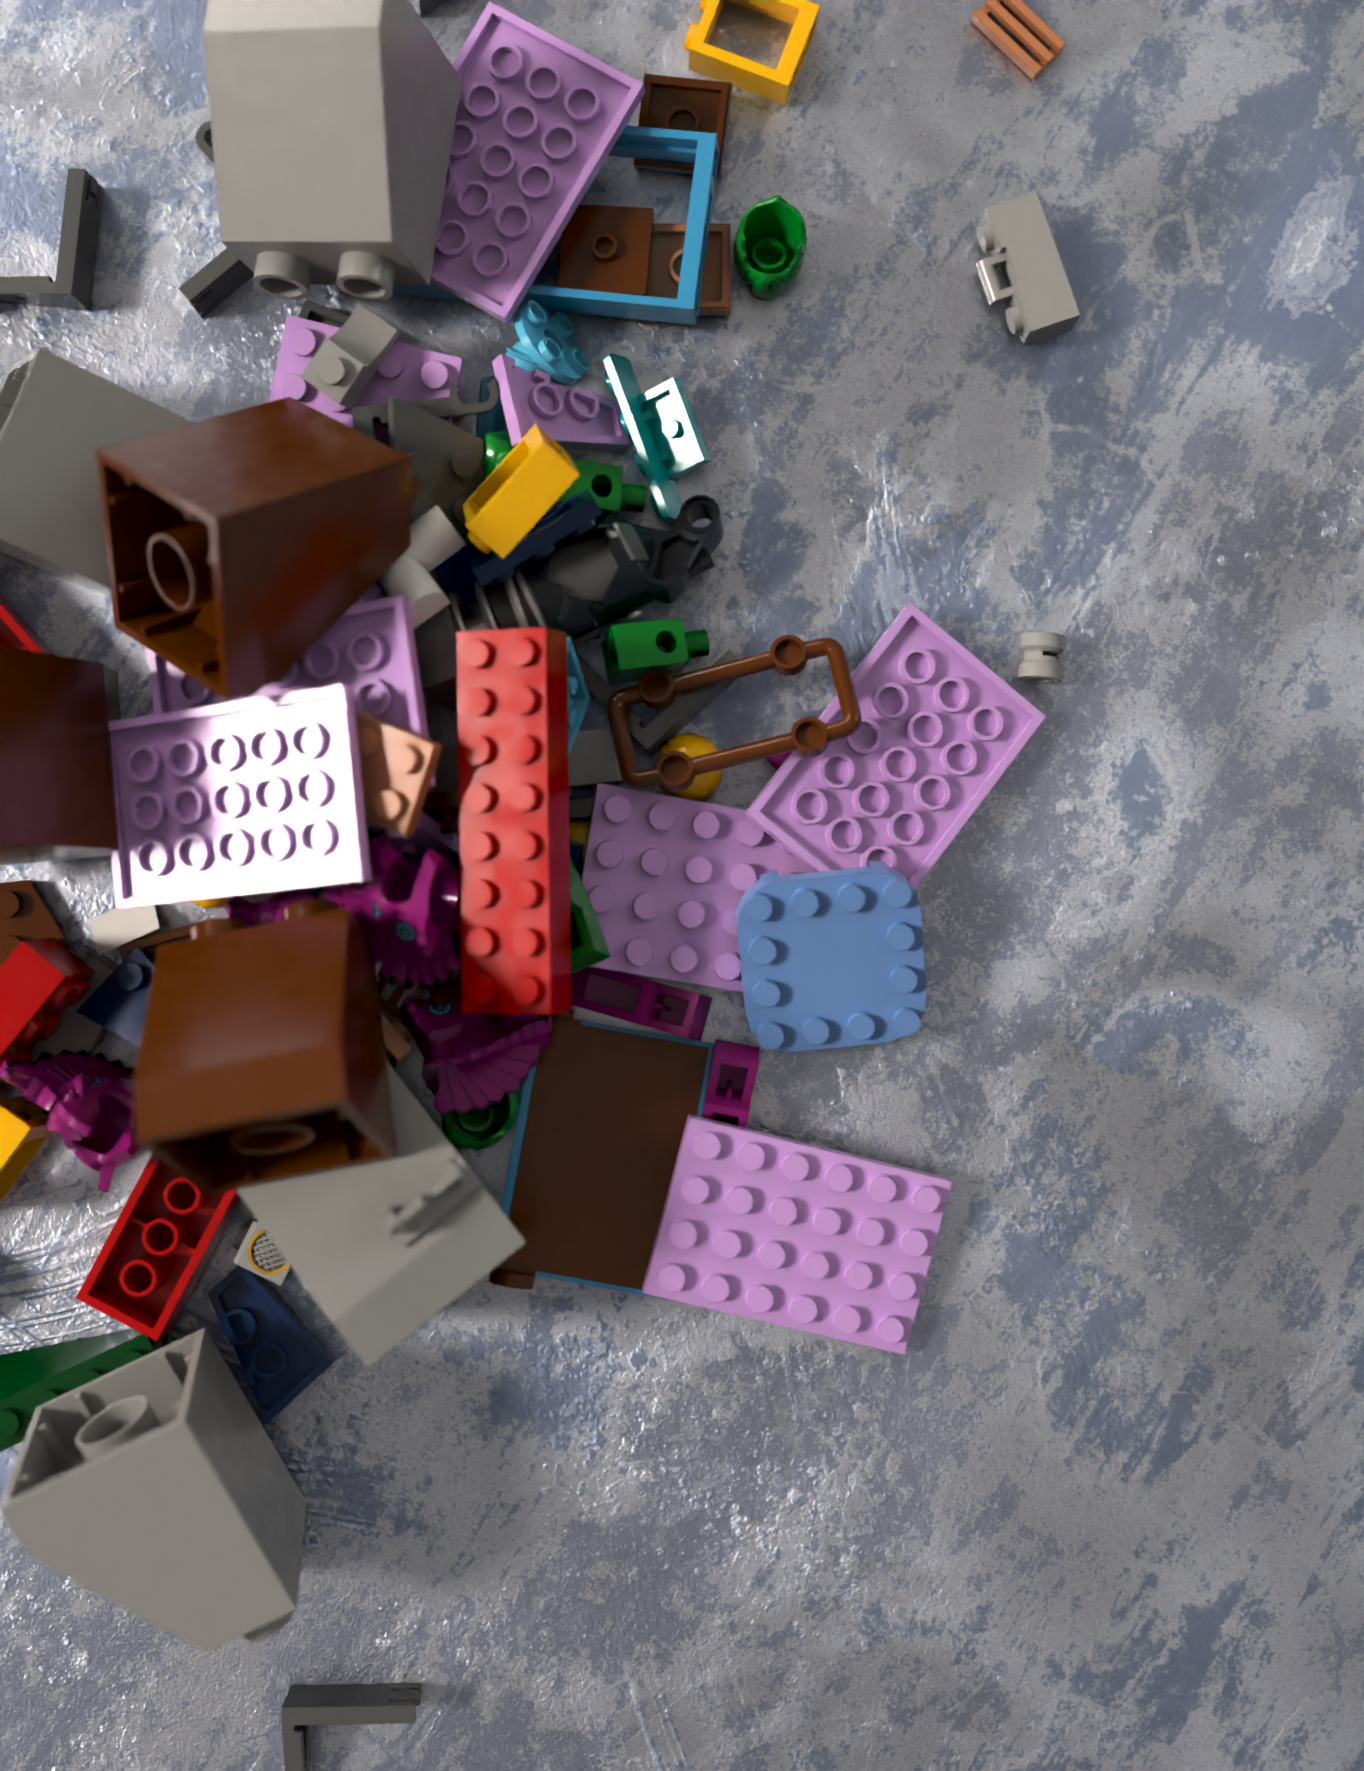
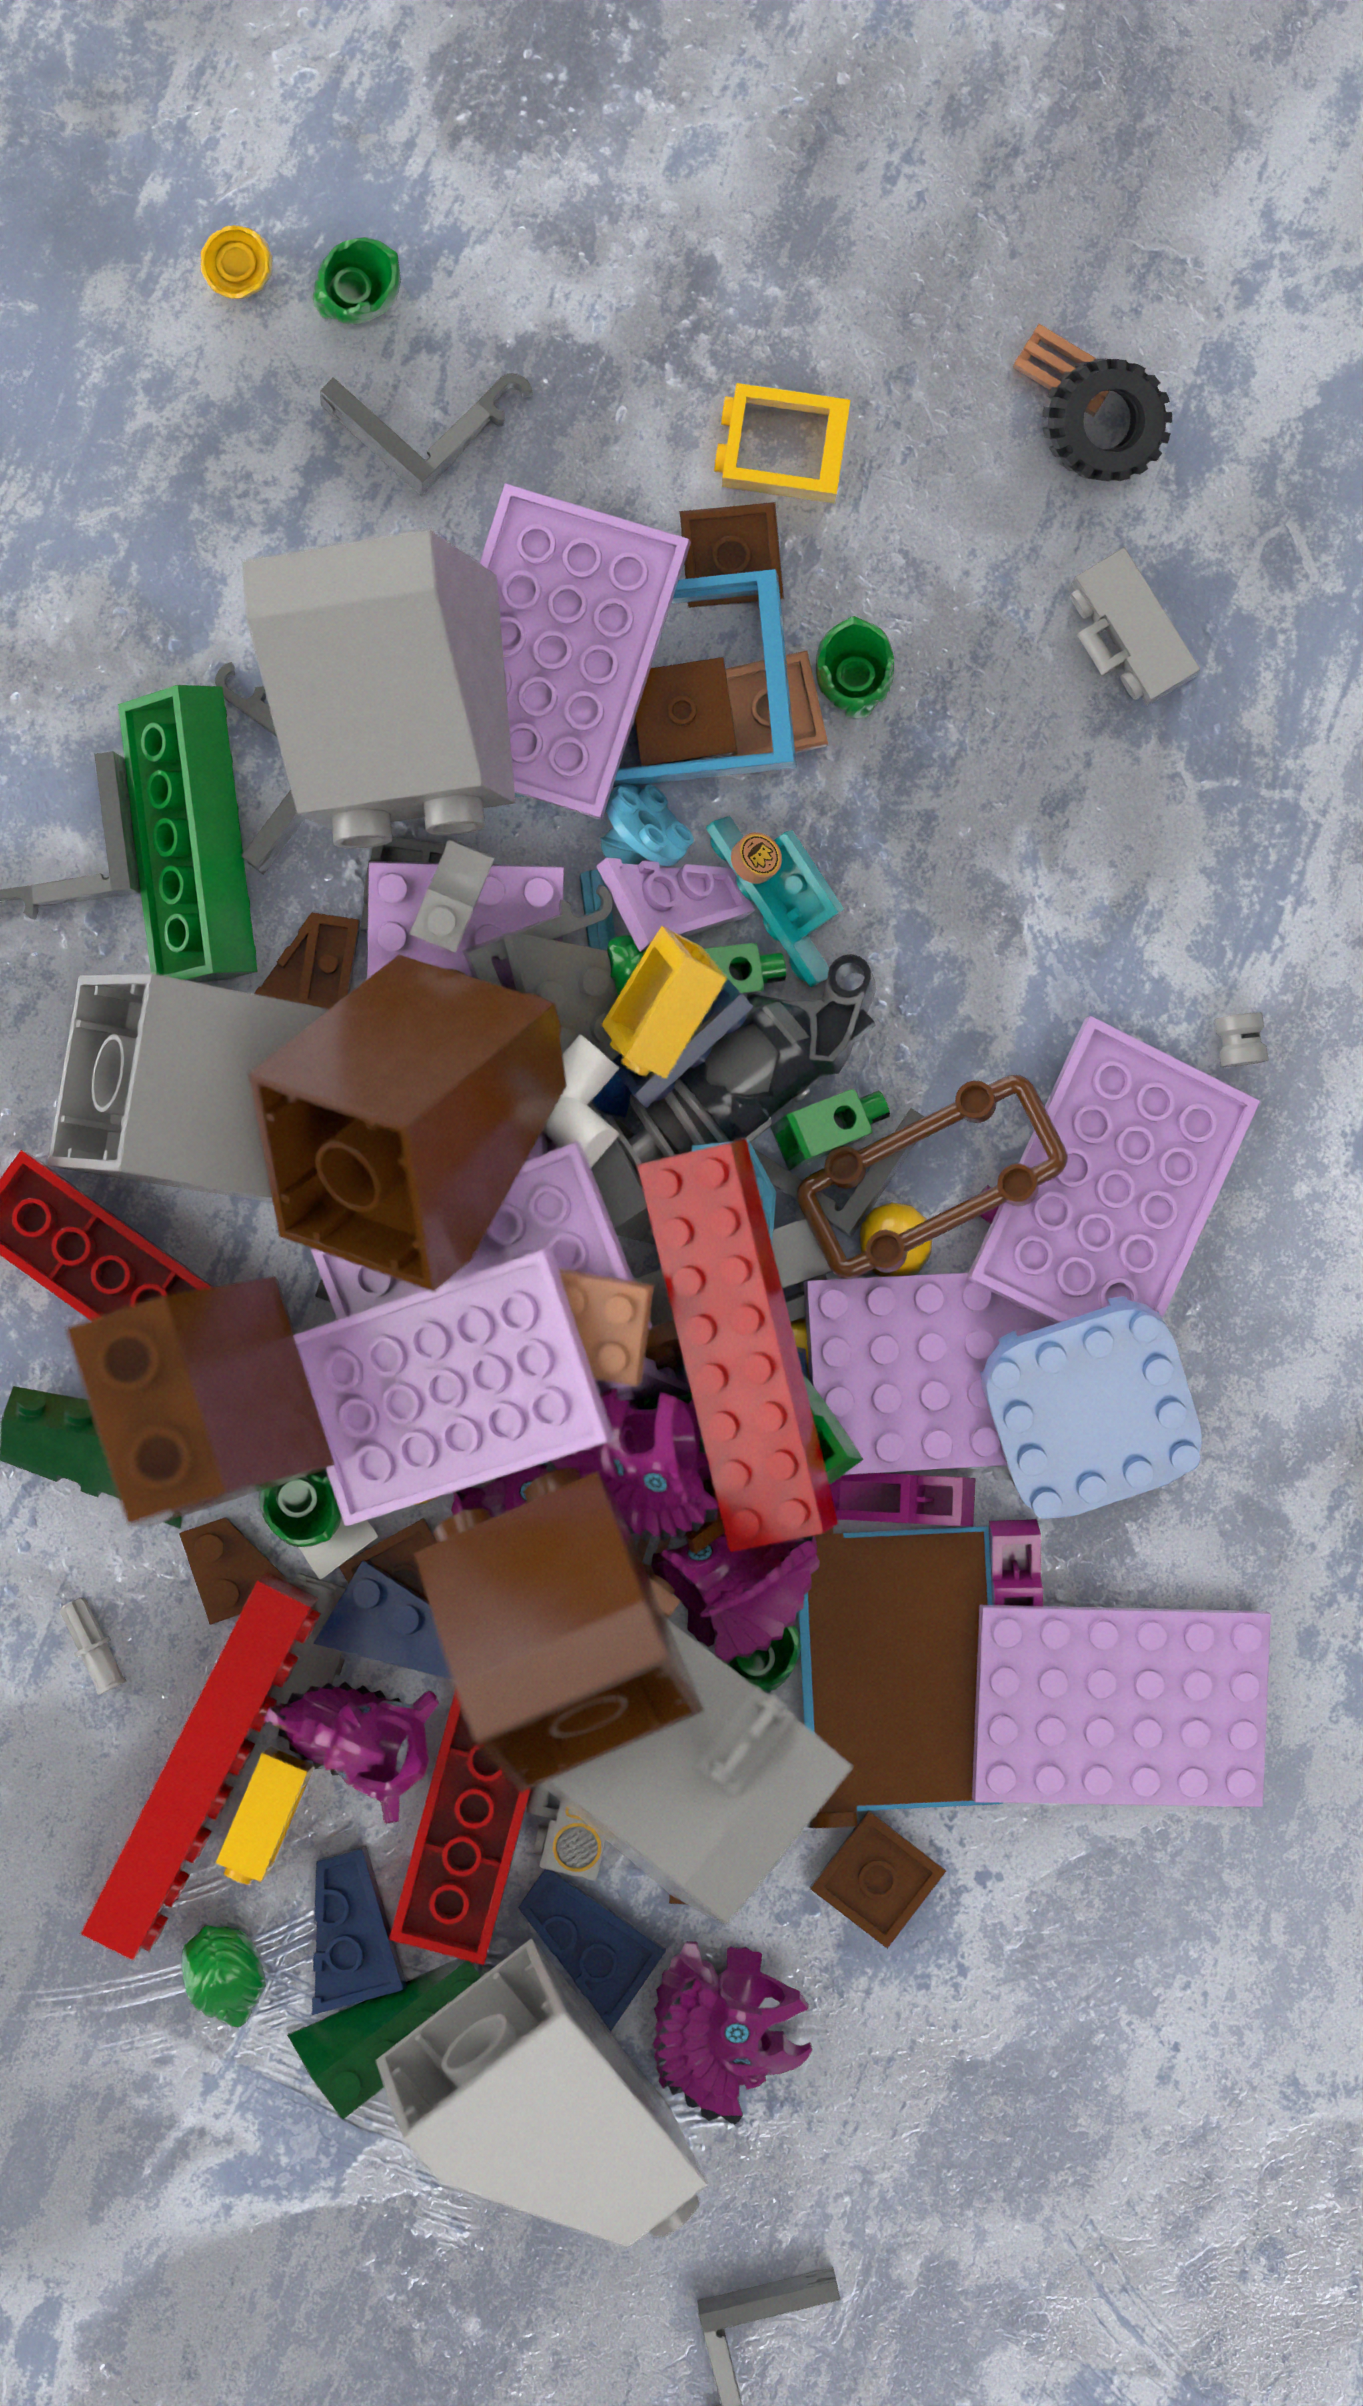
camera: 10 degrees left, 0 degrees up
none -> green slope [118,685,258,983]
none -> reddish brown wing [254,912,360,1009]
none -> green hair [258,1470,342,1548]
none -> dark blue wing [312,1846,407,2015]
none -> magenta piece [652,1941,812,2125]
none -> tile [731,832,782,884]
none -> reddish brown plate [810,1810,946,1949]
none -> black tyre [1042,359,1172,482]

